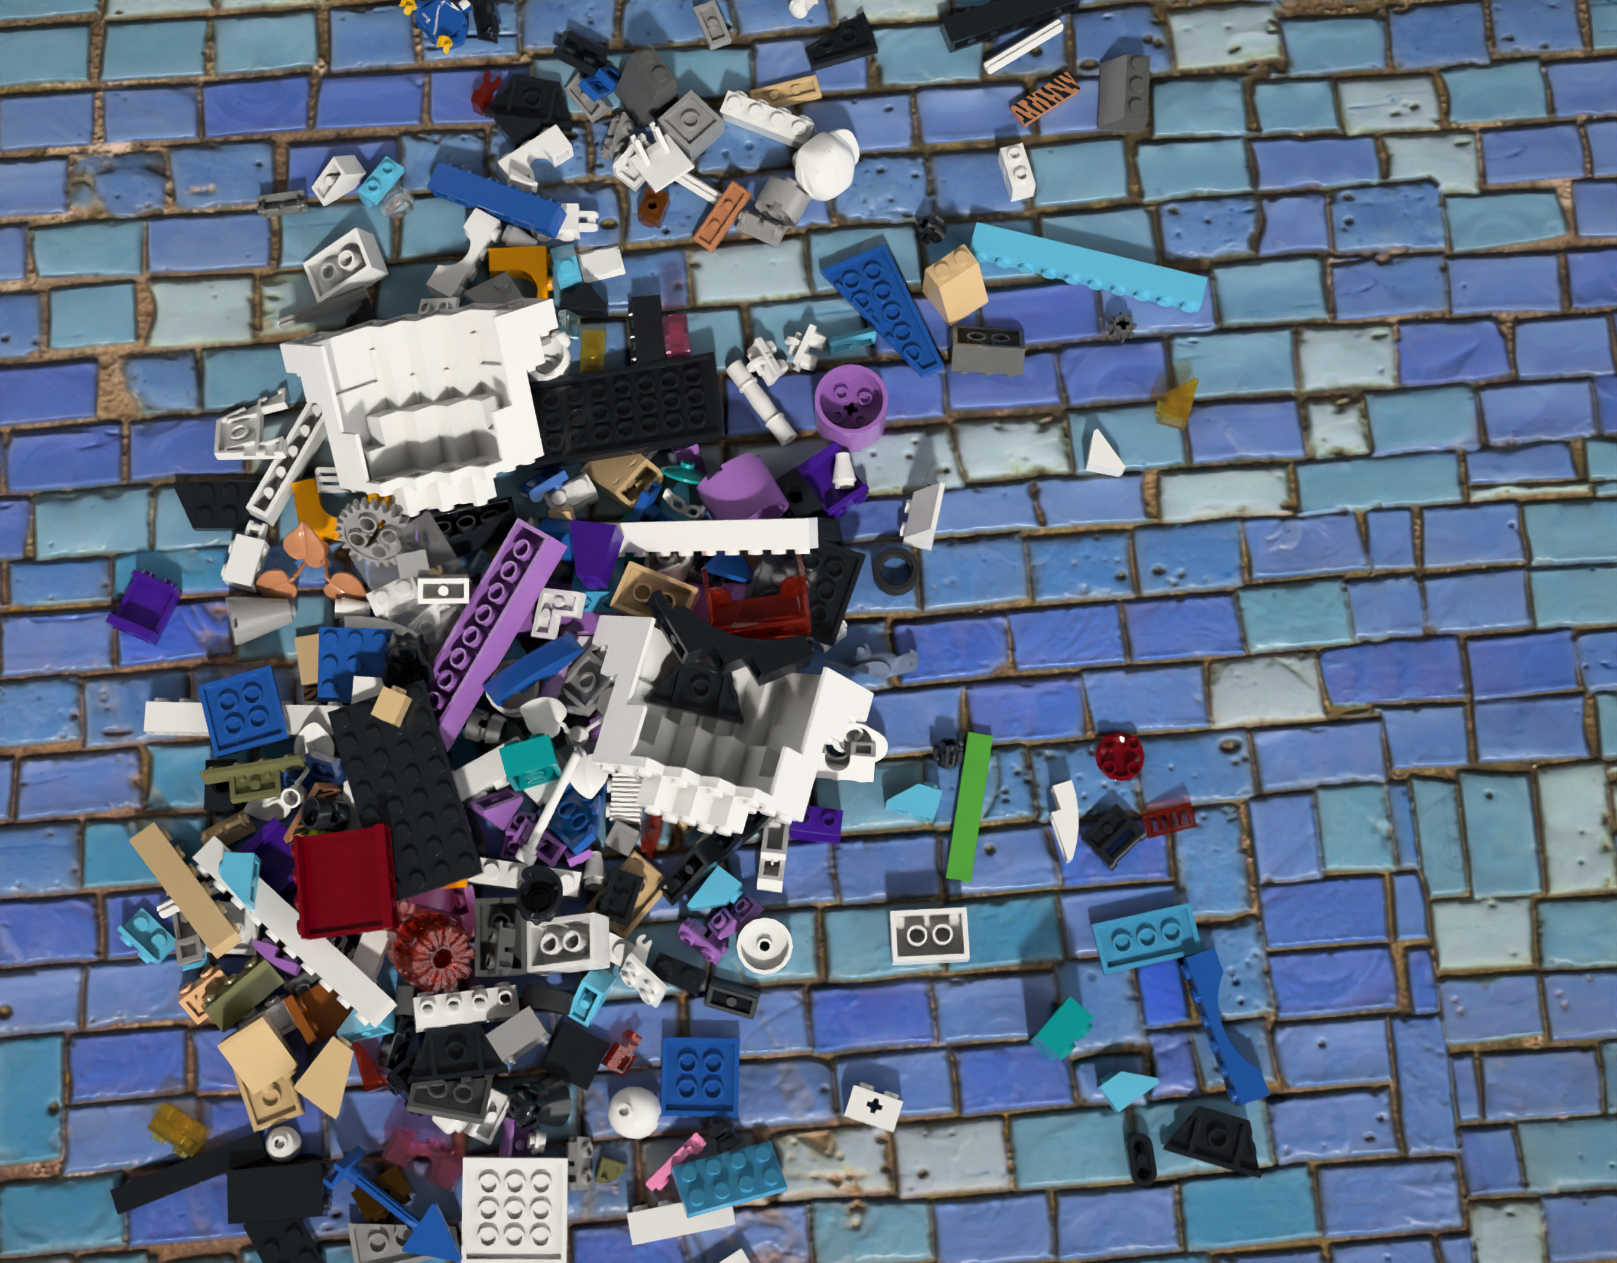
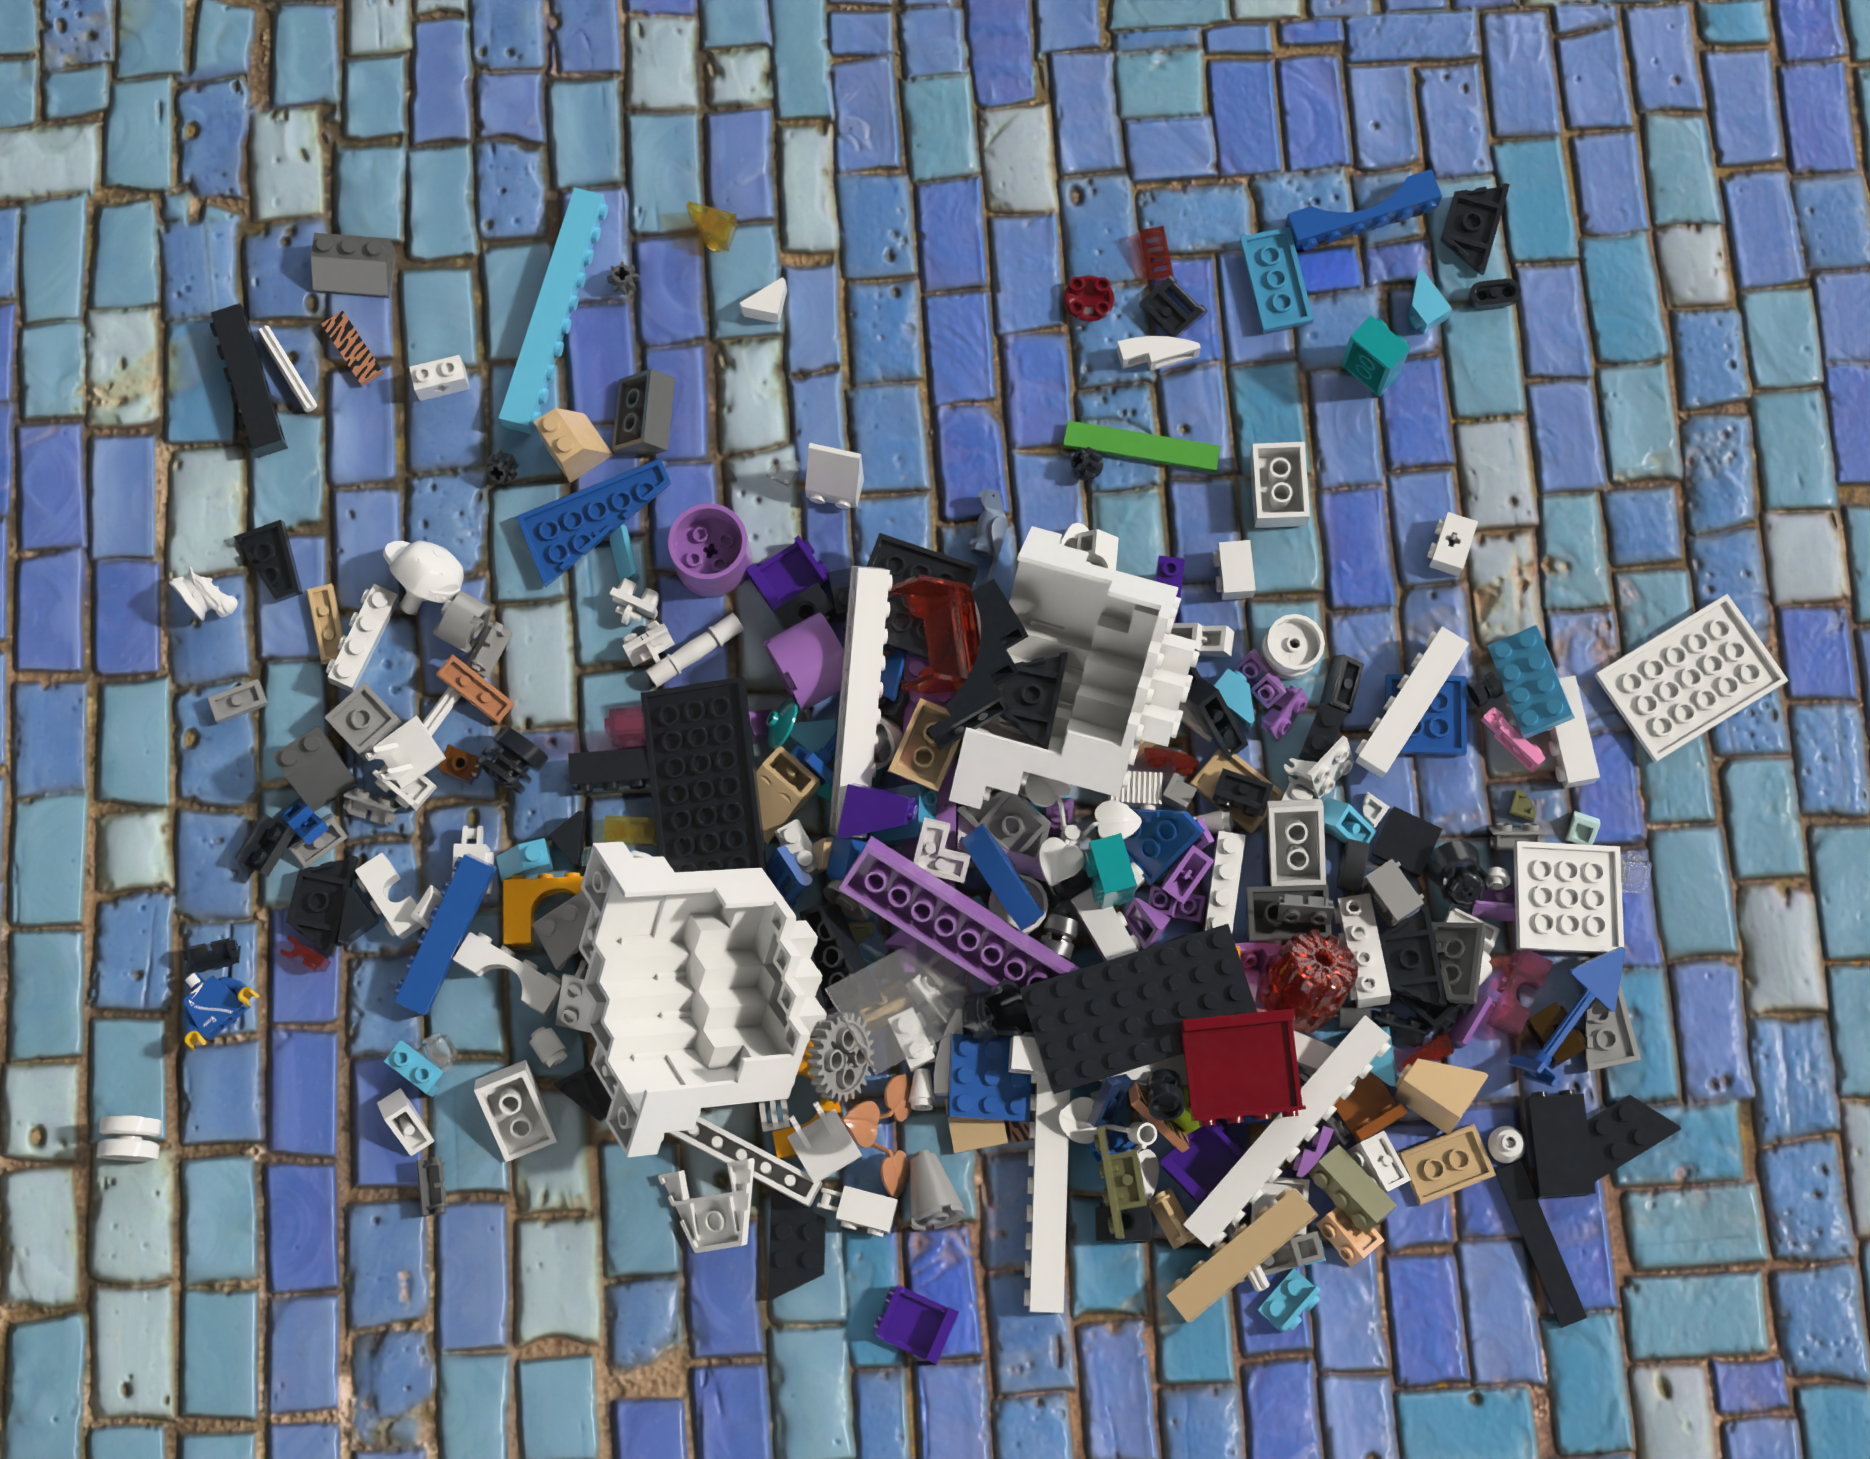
camera: 85 degrees left, 0 degrees up
clear yellow brick [147,1102,212,1158] -> none
blue plate [197,665,290,759] -> none
tan slope [217,1011,300,1095] -> none
medium azure slope [219,852,261,910] -> none
light grey axle [278,286,370,331] -> none
tan brick [371,685,412,727] -> none
light grey panel [395,549,430,580] -> none
white brick [417,574,469,604] -> none
white cone [501,224,538,247] -> none
white piece [515,751,581,866] -> none
black hat [516,865,563,926] -> none
white piece [577,244,626,283] -> none
clear red plate [601,1028,642,1078] -> none
white cylinder [608,1086,661,1139] -> none
white cap [663,488,707,520] -> none
white cone [832,452,856,489] -> none
black tyre [872,547,919,596] -> none
medium azure slope [885,782,942,823] -> none
none -> black wheel [476,725,548,794]
none -> white brick [529,1026,568,1068]
none -> white plate [787,1101,862,1184]
none -> white brick [1213,540,1256,600]
none -> white brick [1355,626,1469,779]
none -> white tile [1362,792,1390,829]
none -> medium lavender slope [1445,994,1493,1048]
none -> light aqua slope [1565,811,1600,845]

